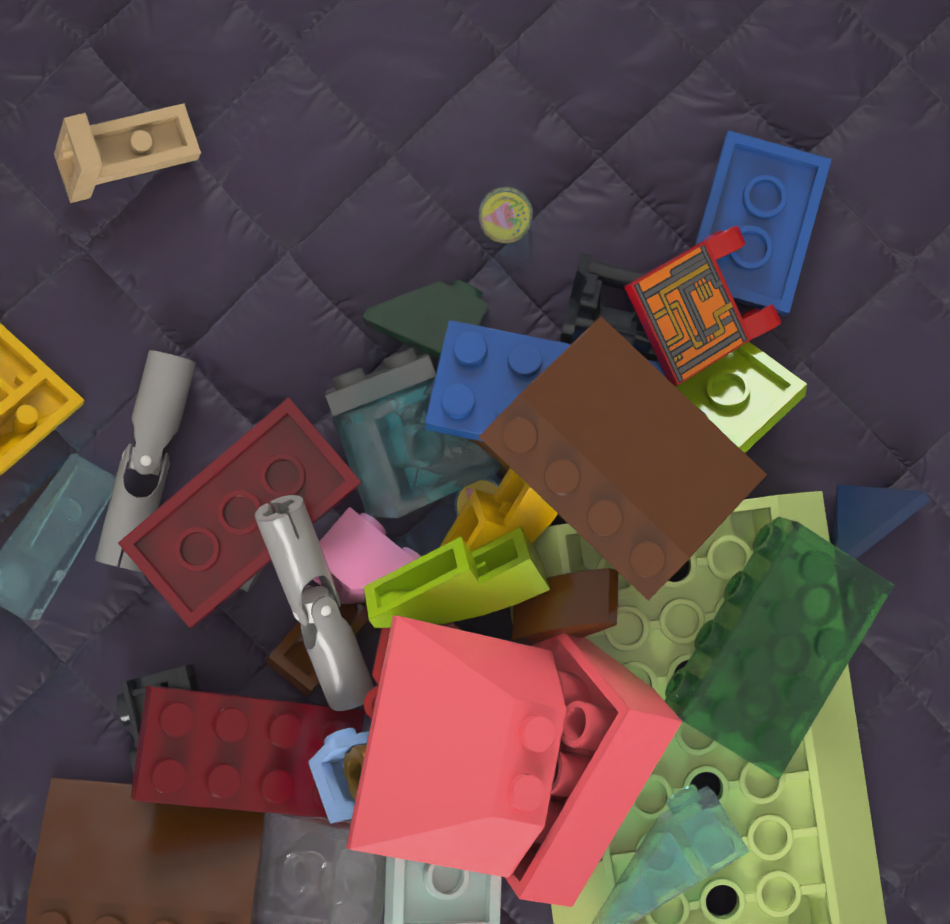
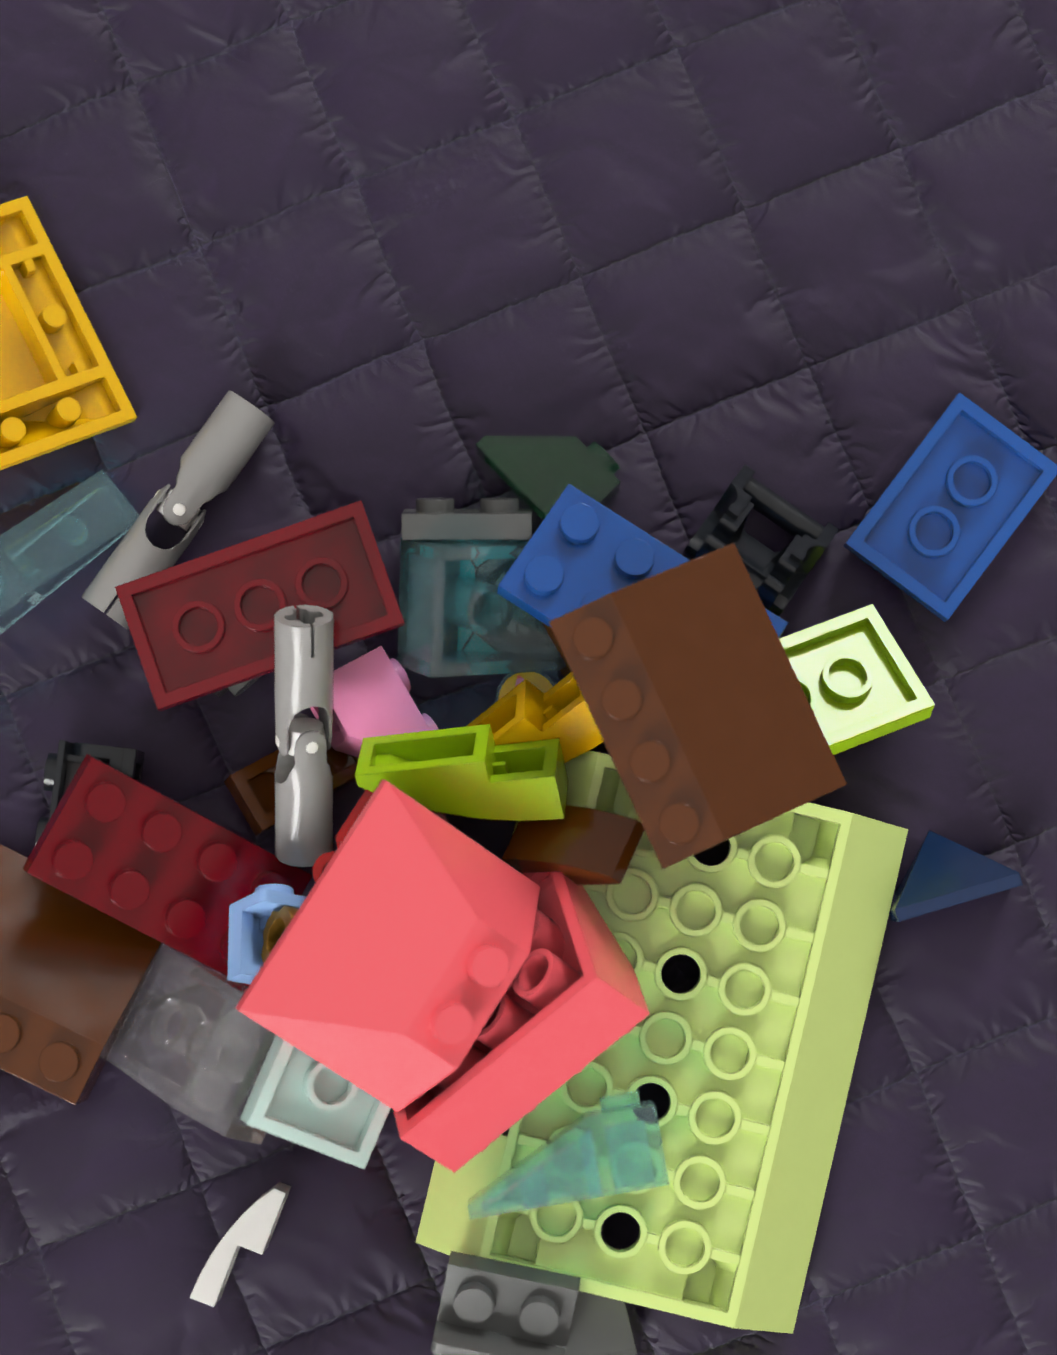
camera: 20 degrees right, 0 degrees up
tan bracket [54,103,201,203] -> none
clear light blue tile [479,187,533,243] -> none
flag [624,225,781,386] -> none
clear green bracket [665,517,894,780] -> none

